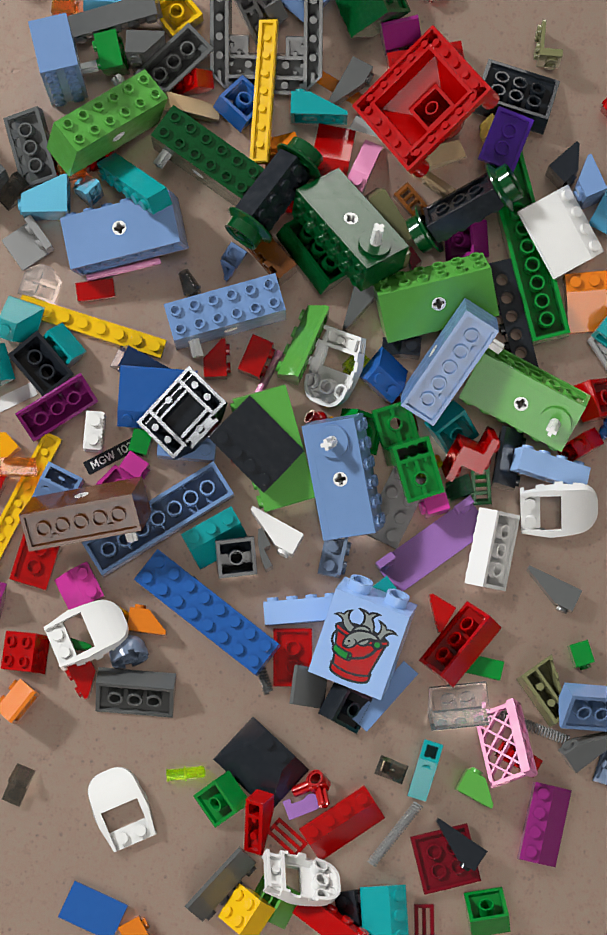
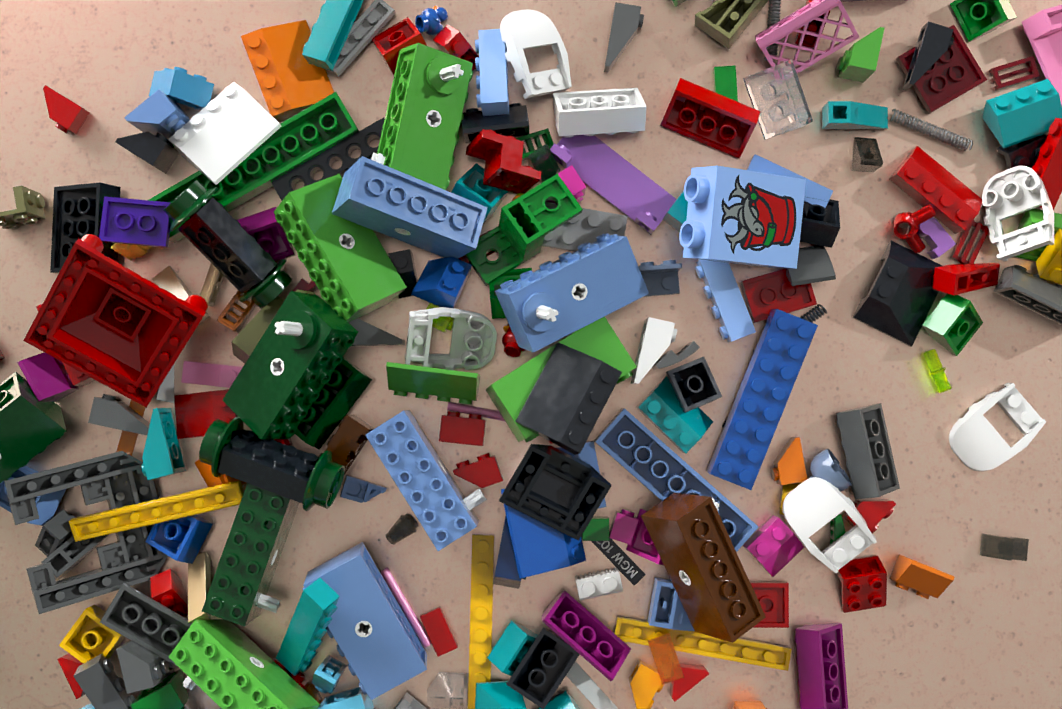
camera: 105 degrees left, 5 degrees up
red slope [428,594,456,633] -> none

